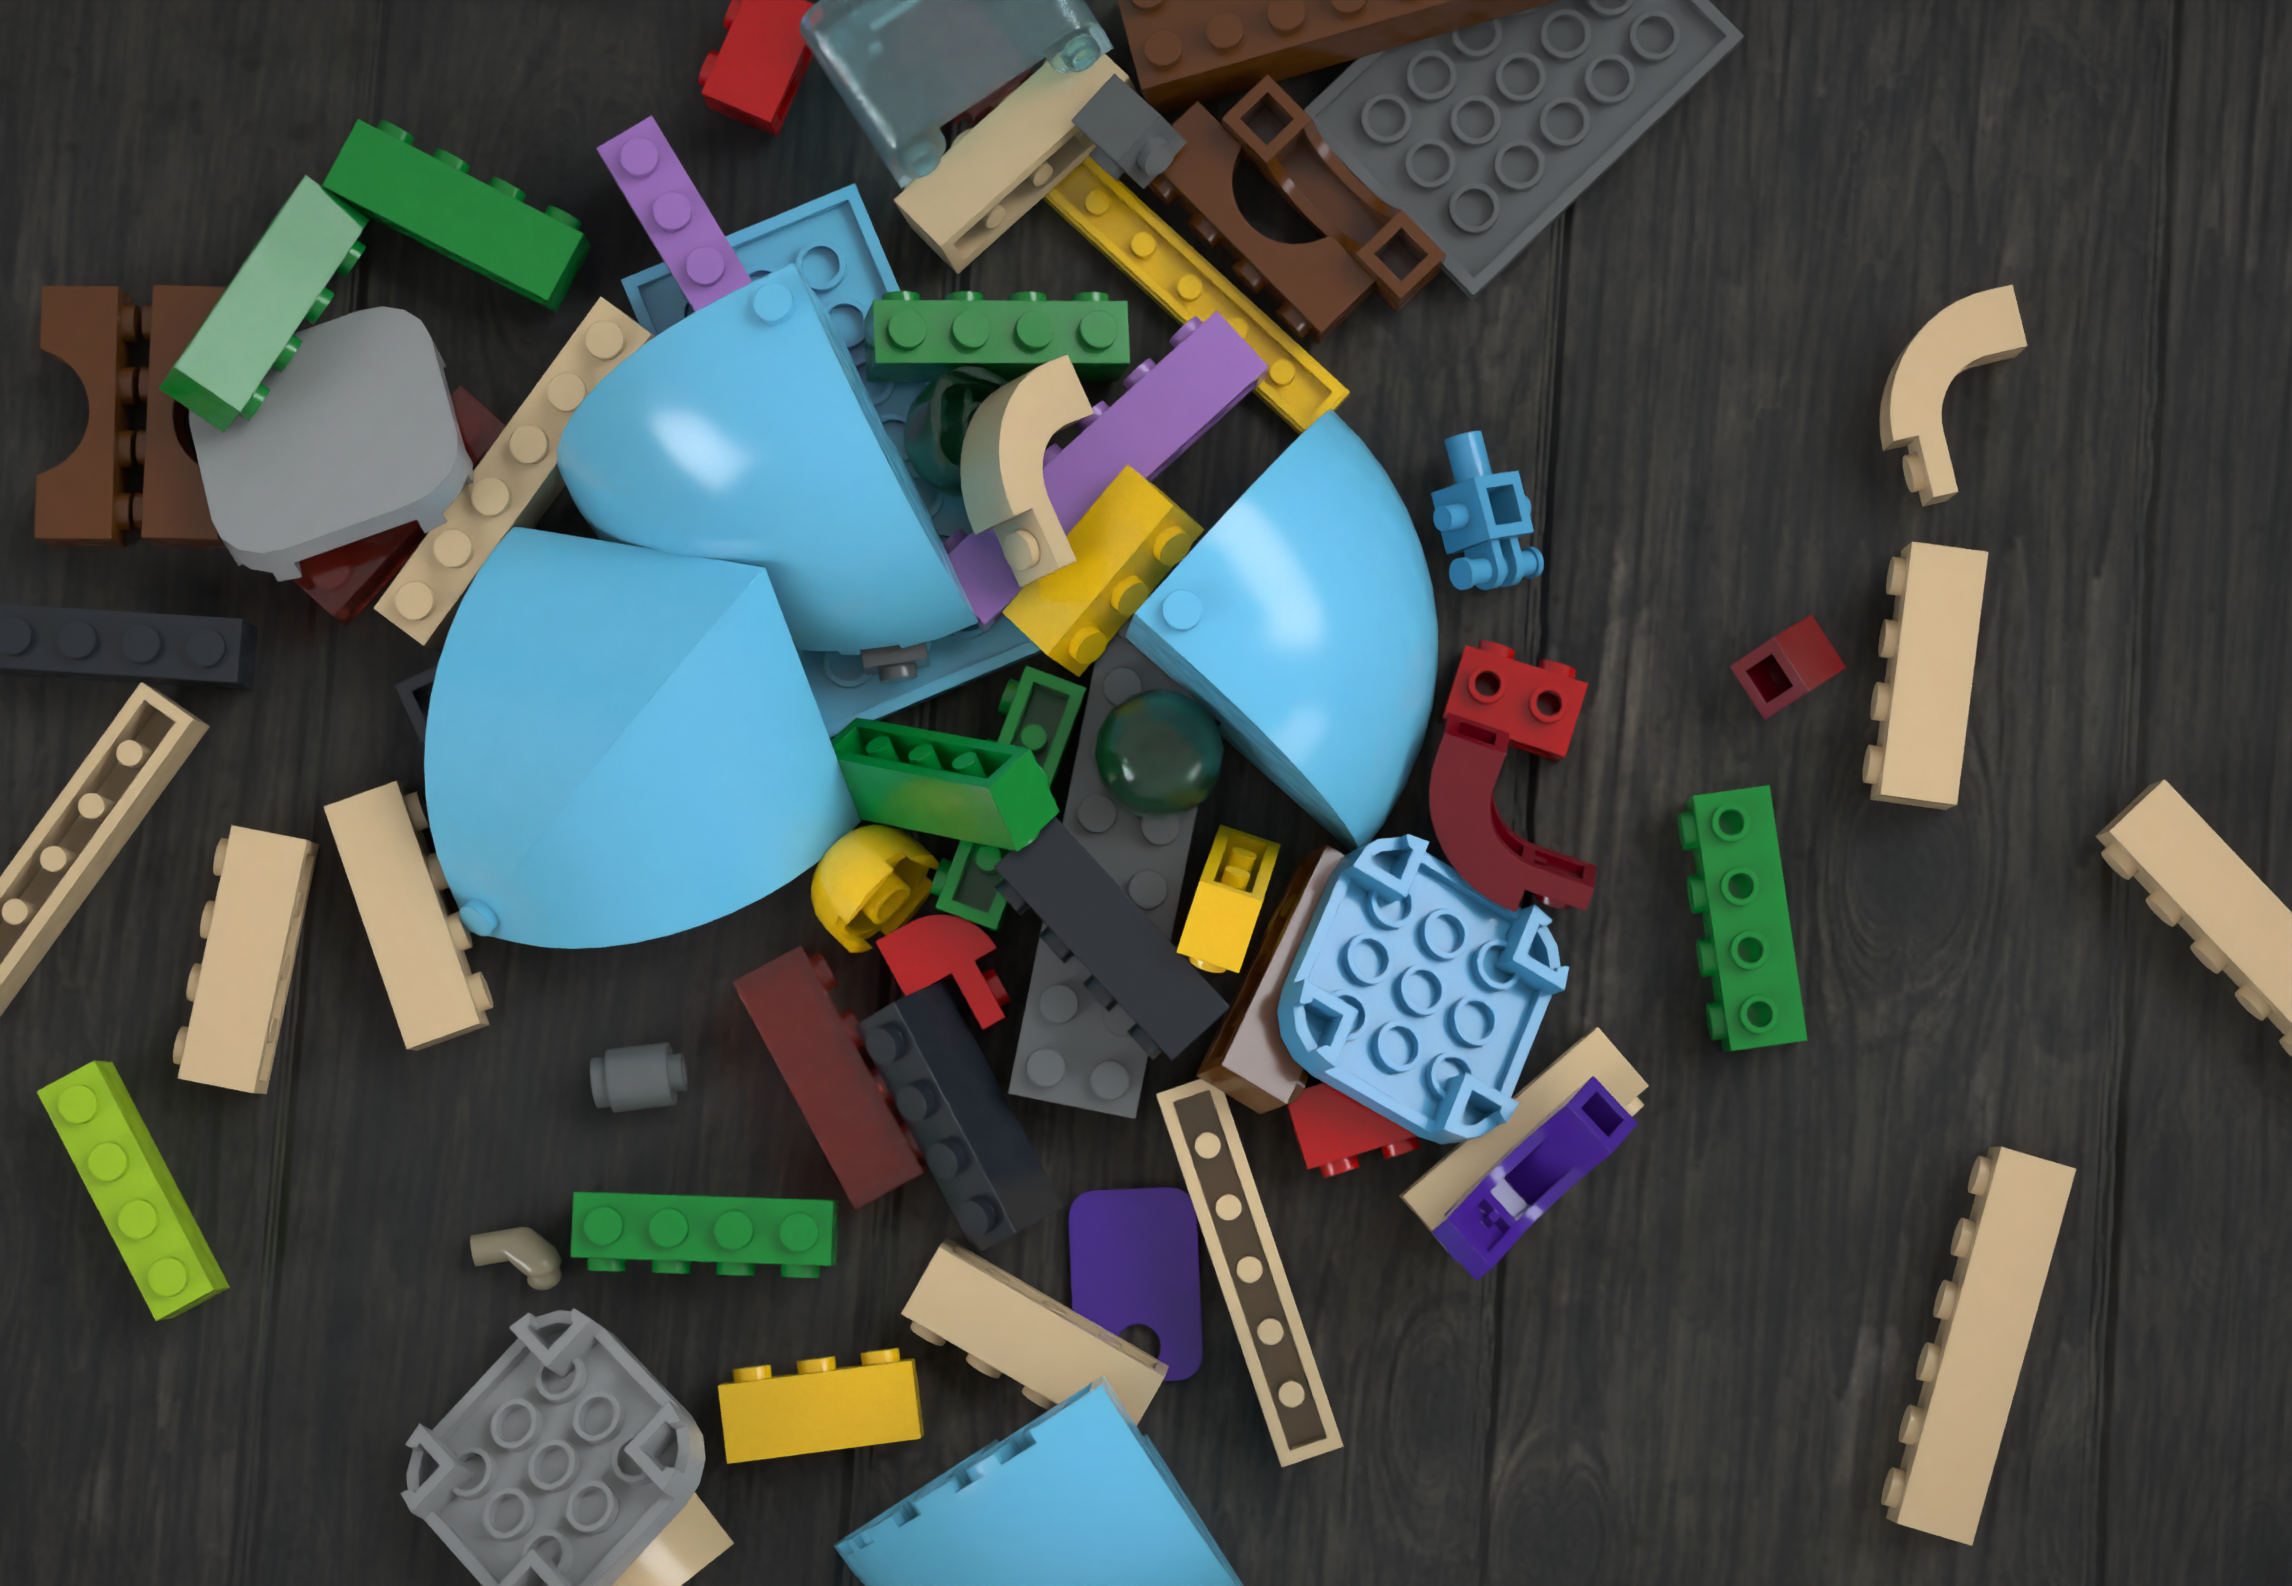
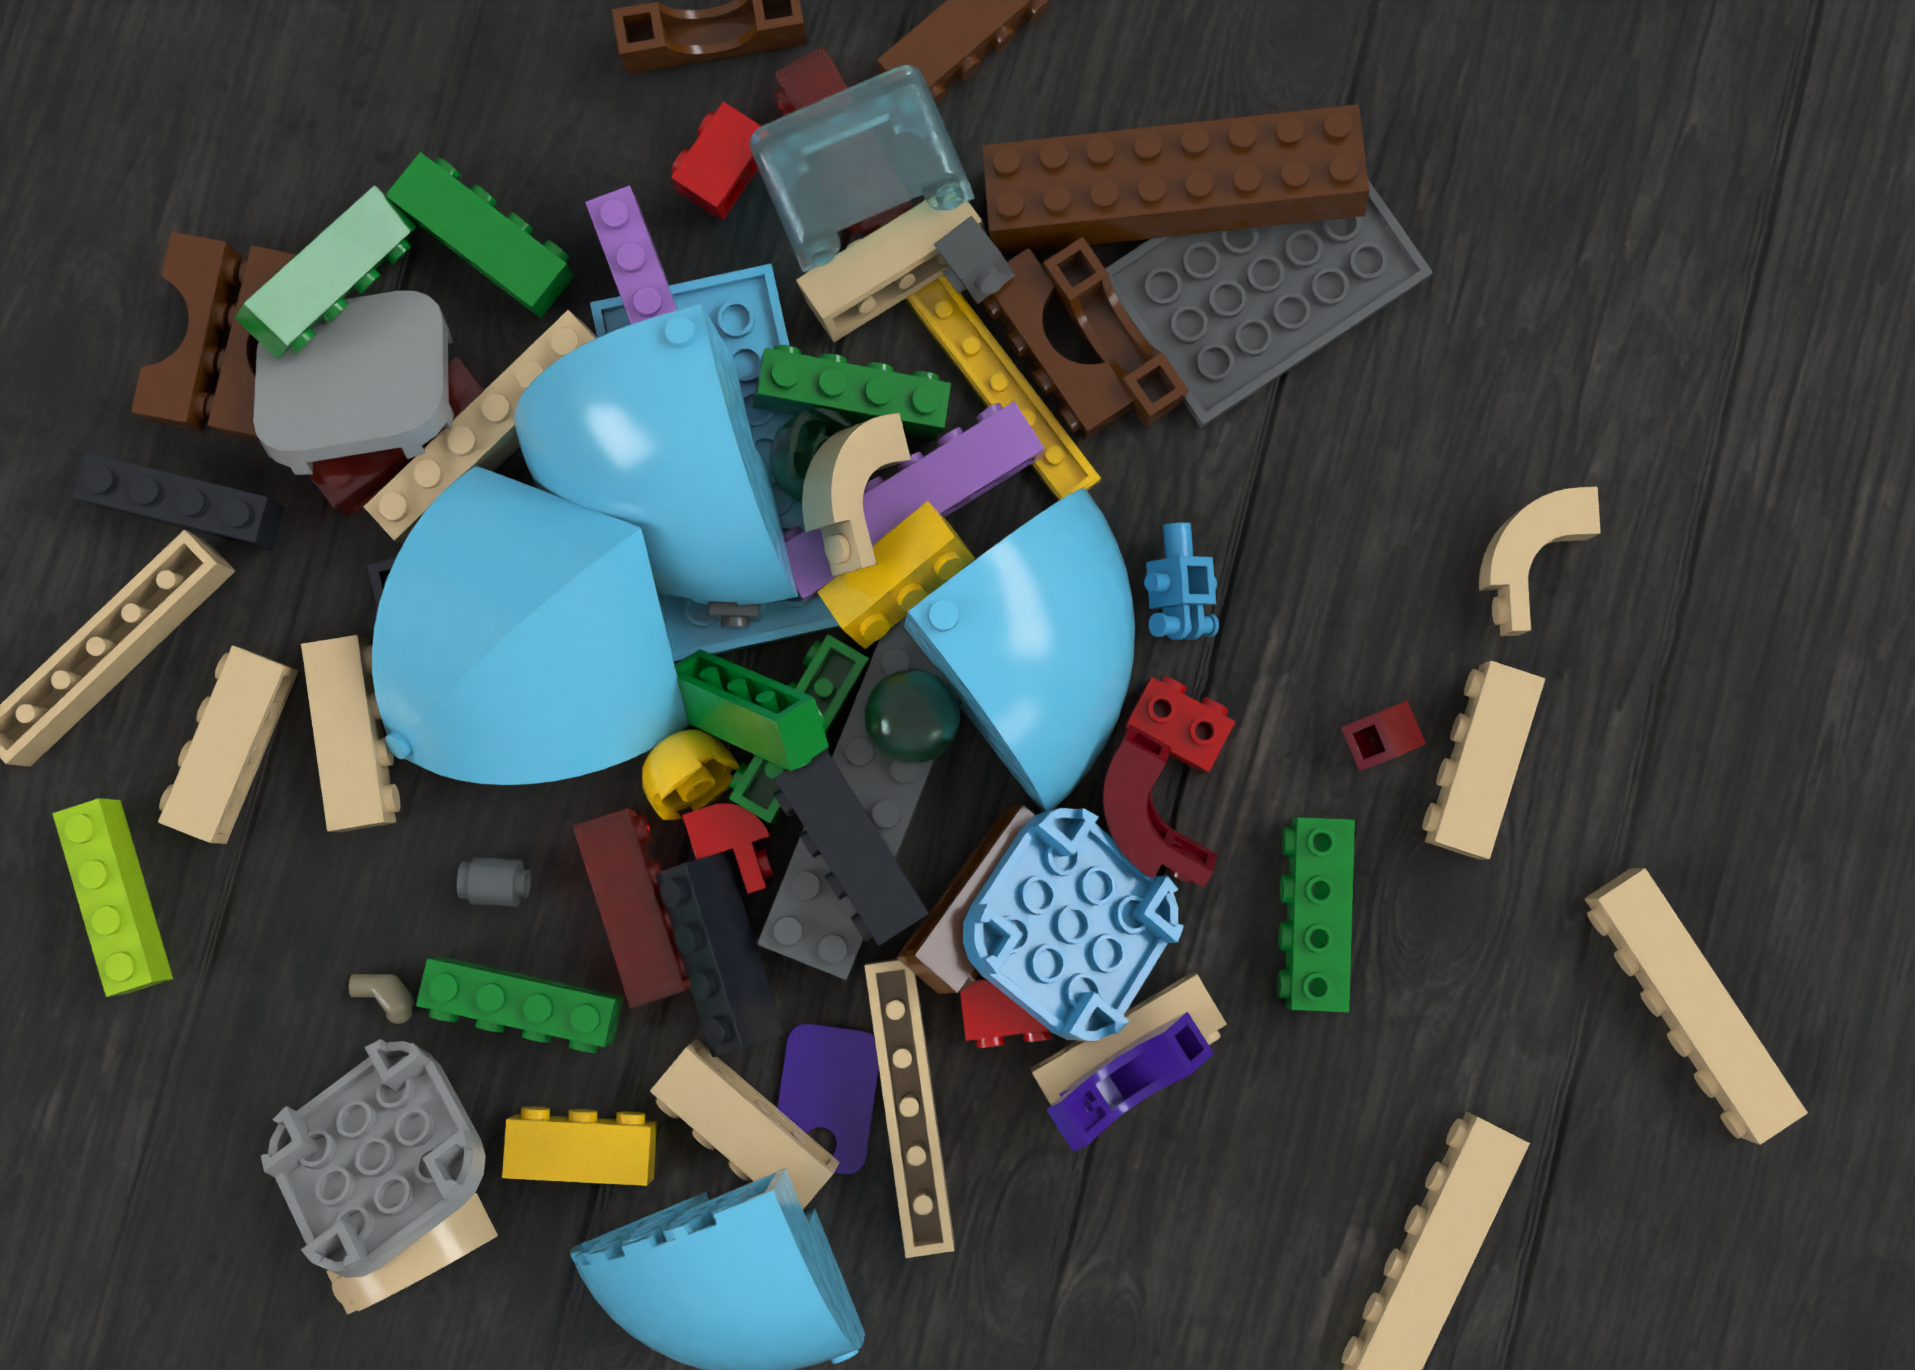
camera: 10 degrees right, 0 degrees up
yellow brick [1176,824,1281,973] -> none

